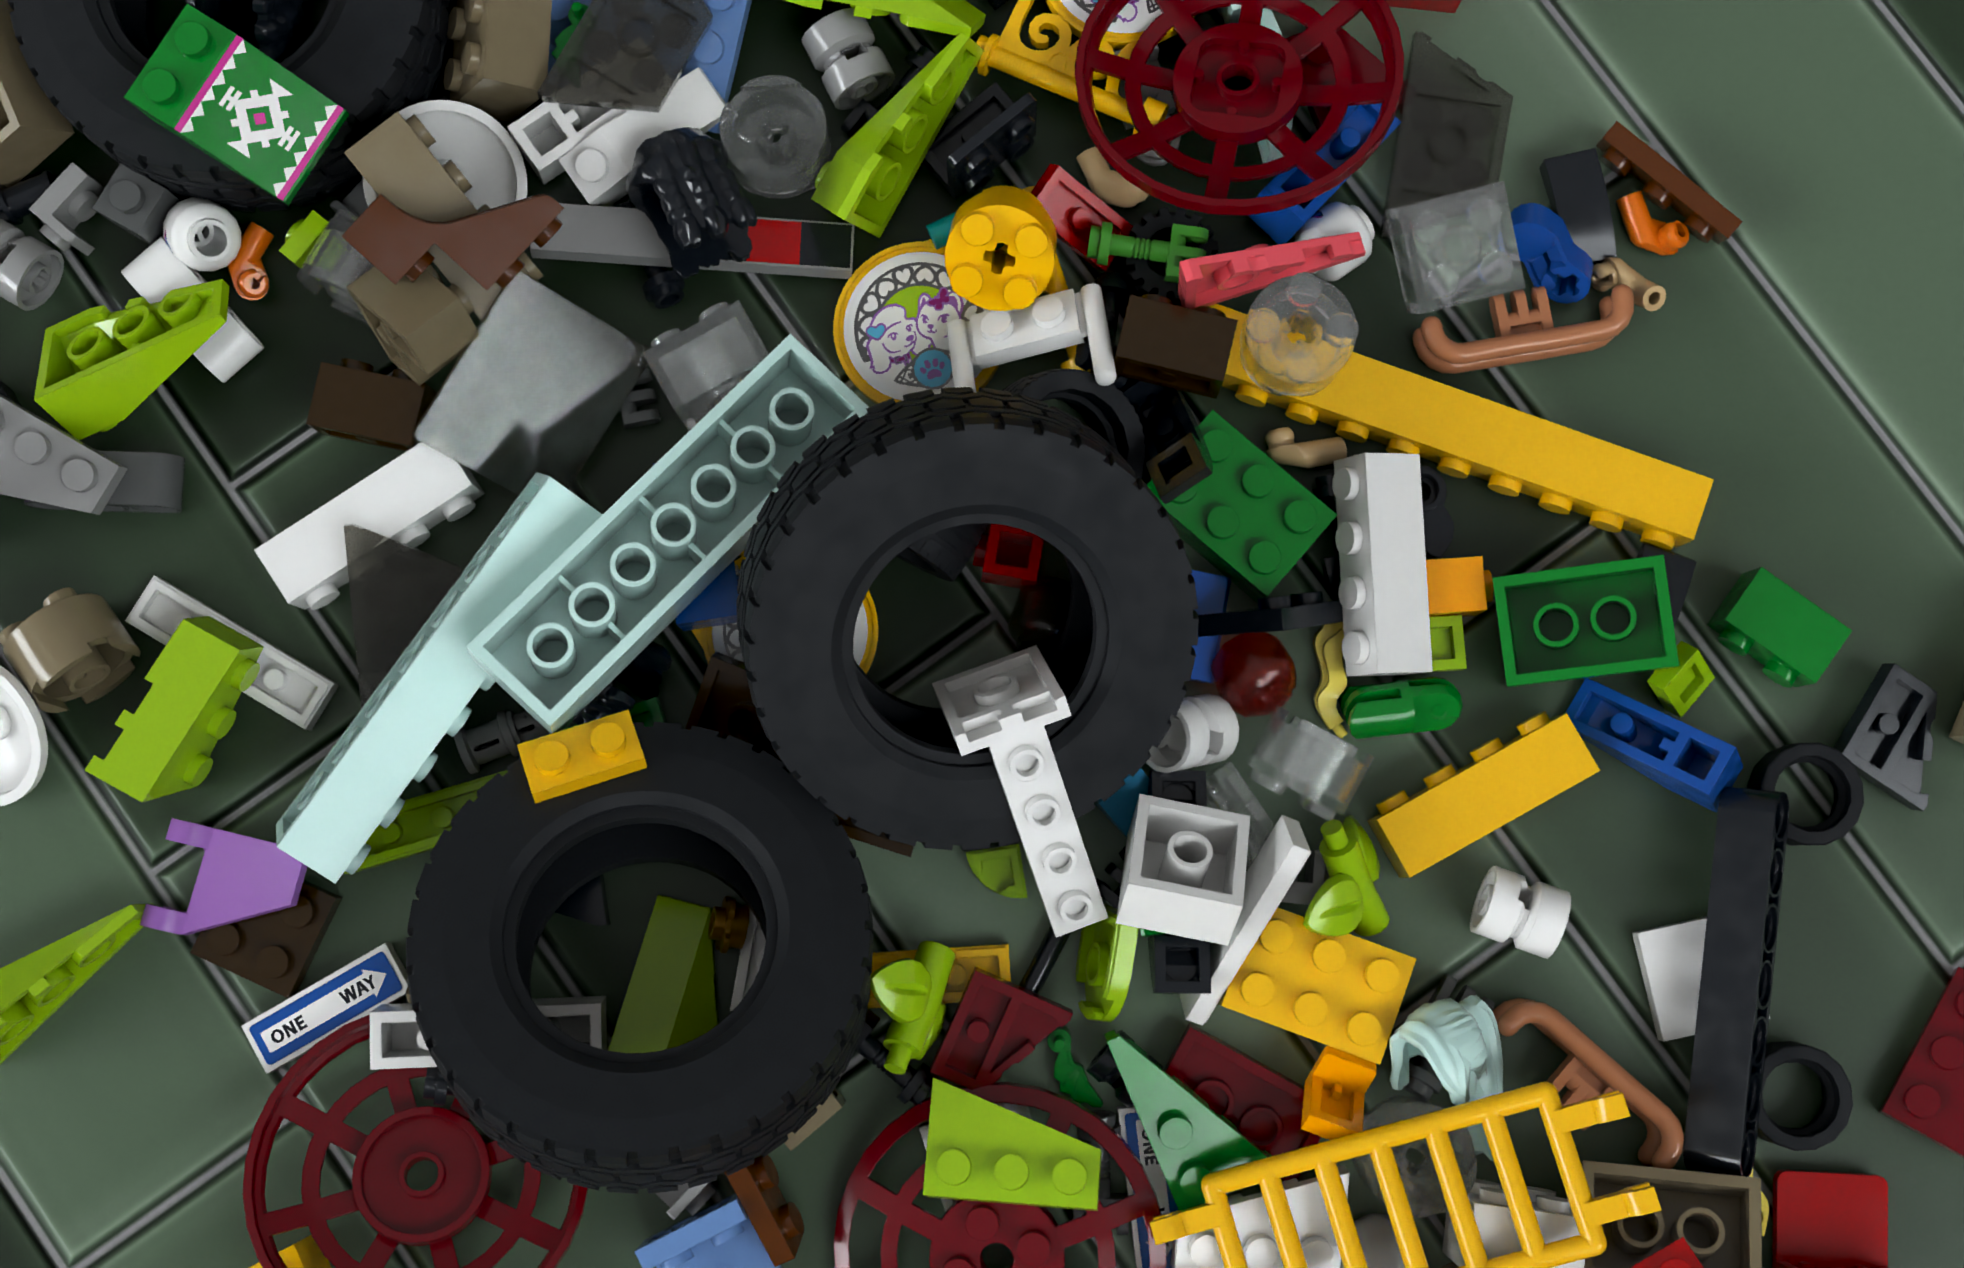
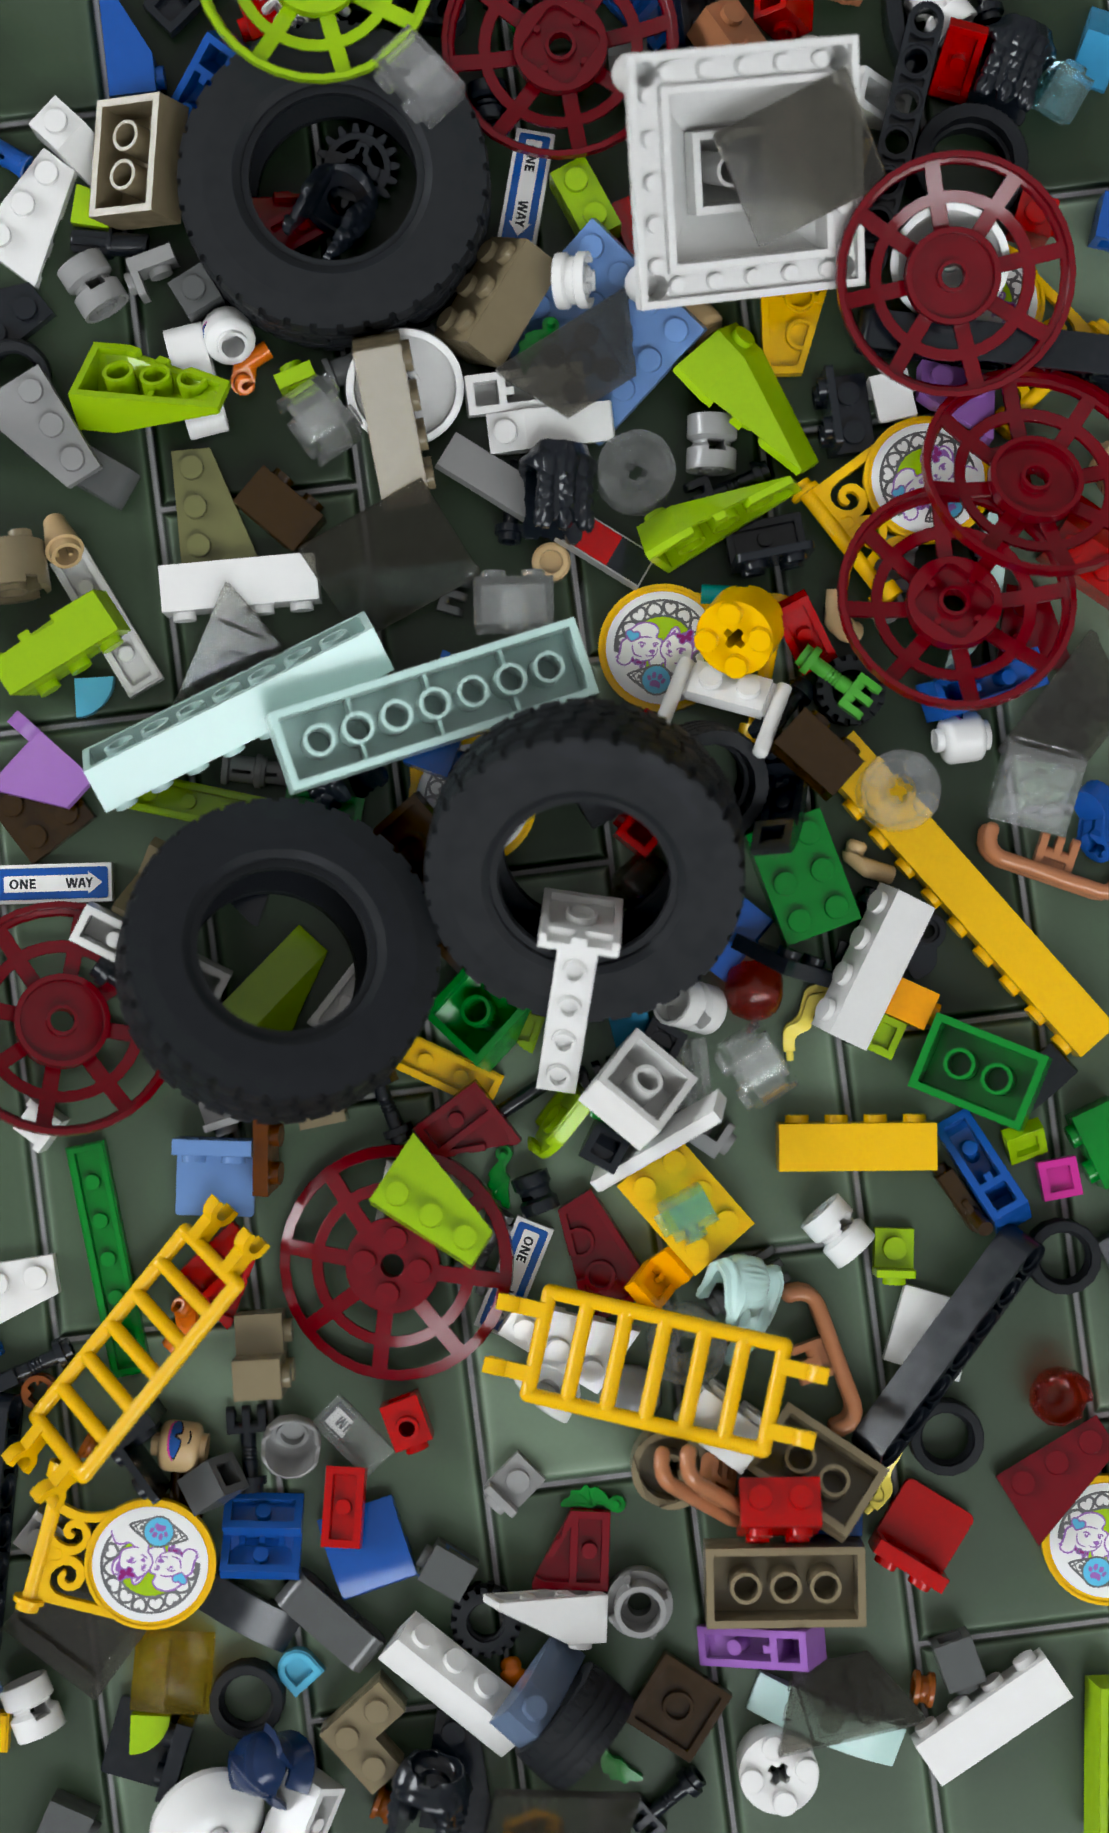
camera: 20 degrees right, 5 degrees up
green slope [124,3,349,206] -> none
reddish brown arch [341,193,564,290] -> none
dark tan brick [346,265,480,386] -> none
yellow plate [517,709,647,804] -> none
pearl gold plate [708,896,749,953] -> none
lime plant [870,941,955,1075] -> none
wing [1104,1030,1272,1210] -> none
coral wing [1178,232,1366,310] -> none
lime plant [1303,815,1390,937] -> none
green arm [1339,677,1463,739] -> none
none -> tan cone [43,513,84,569]
none -> medium azure tile [74,676,115,719]
none -> olive wing [171,447,258,563]
none -> green slope [428,968,531,1072]
none -> tan tile [532,542,571,583]
none -> clear light blue brick [654,1181,719,1245]
none -> lime bracket [872,1226,916,1286]
none -> dark brown piece [932,1161,993,1236]
none -> clear red hair [1028,1366,1094,1427]
none -> dark pink plate [1035,1155,1083,1202]

